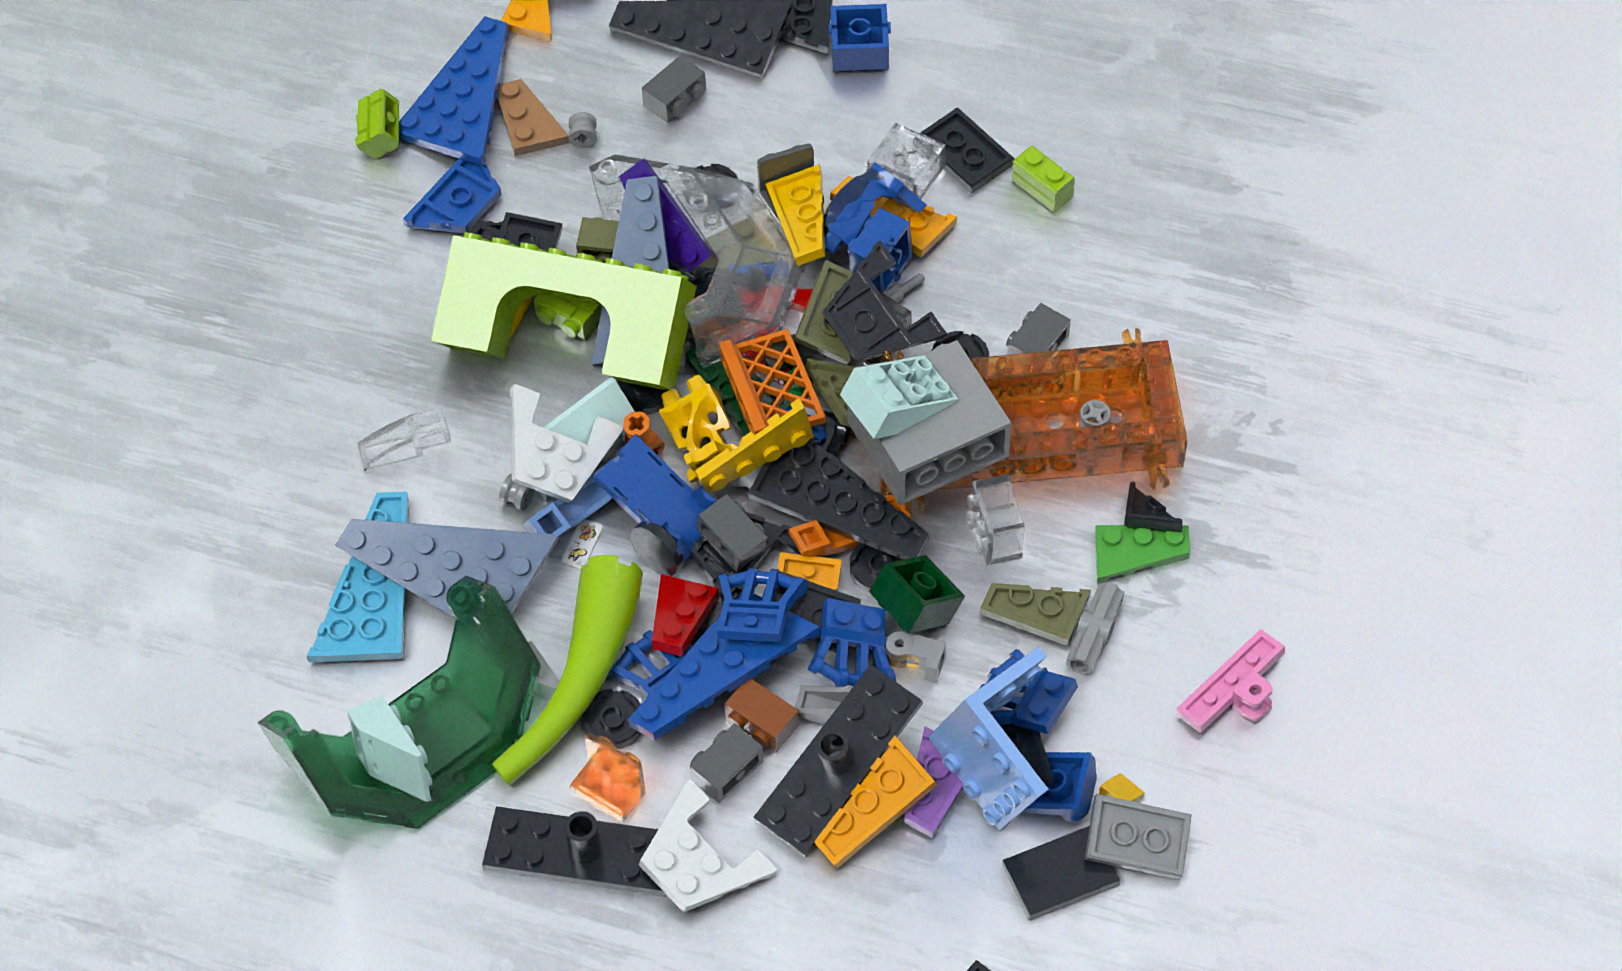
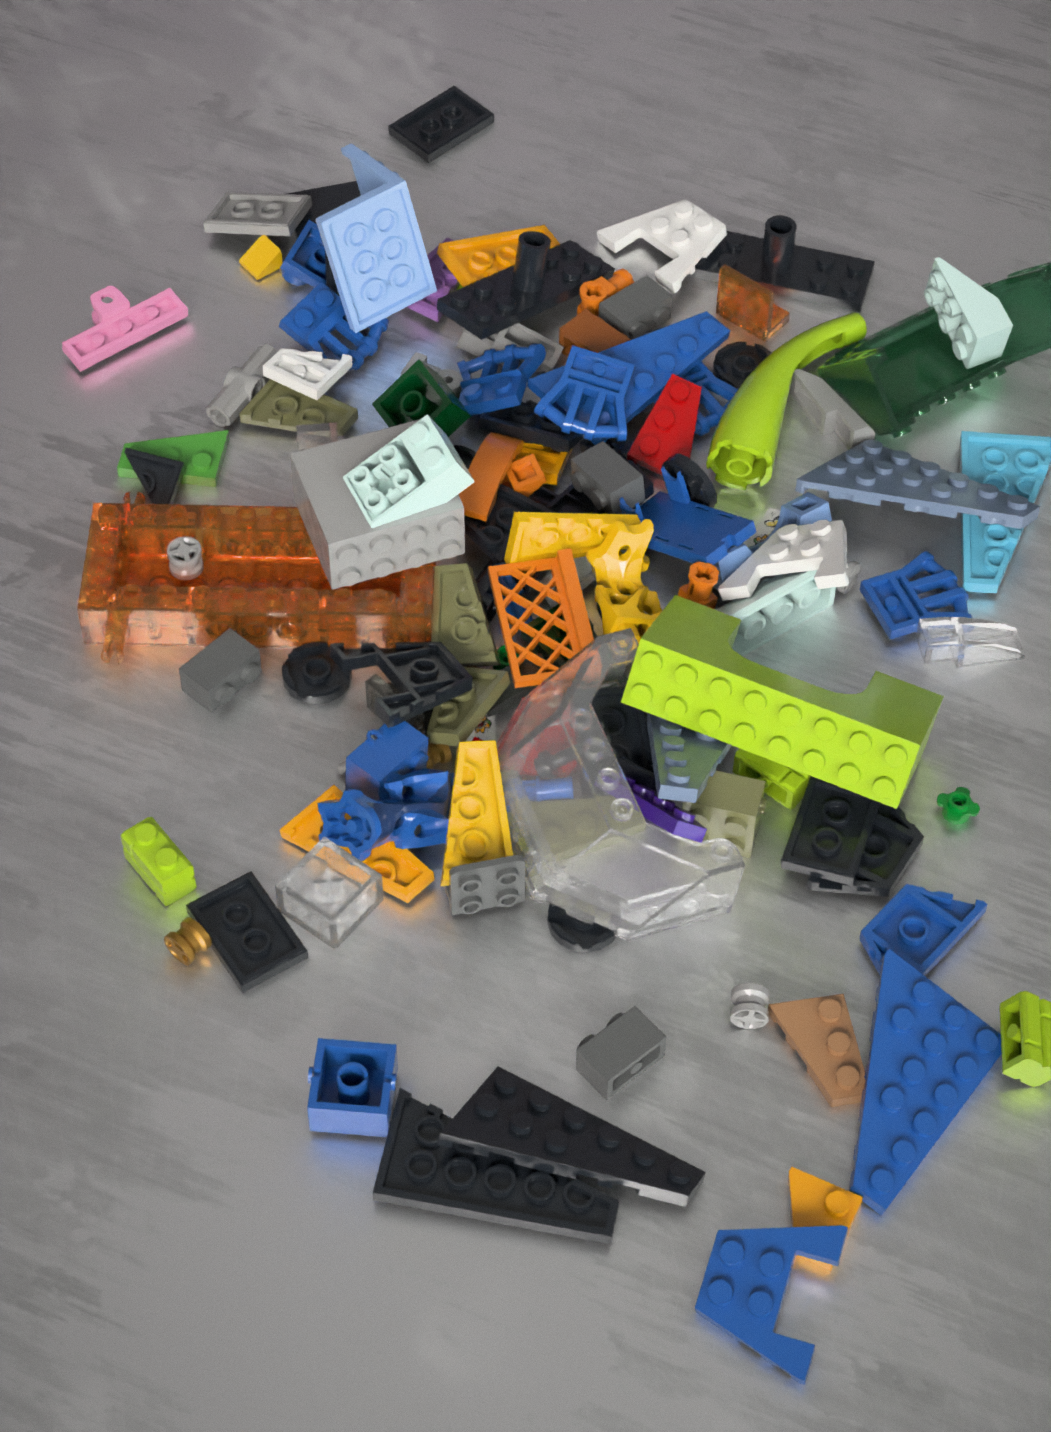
camera: 175 degrees left, 5 degrees down
none -> pearl gold wheel [164,917,212,966]
none -> white wing [263,348,352,400]
none -> orange slope [459,432,524,521]
none -> orange connector [577,268,634,317]
none -> blue plate [859,551,973,640]
none -> green plate [936,787,980,824]

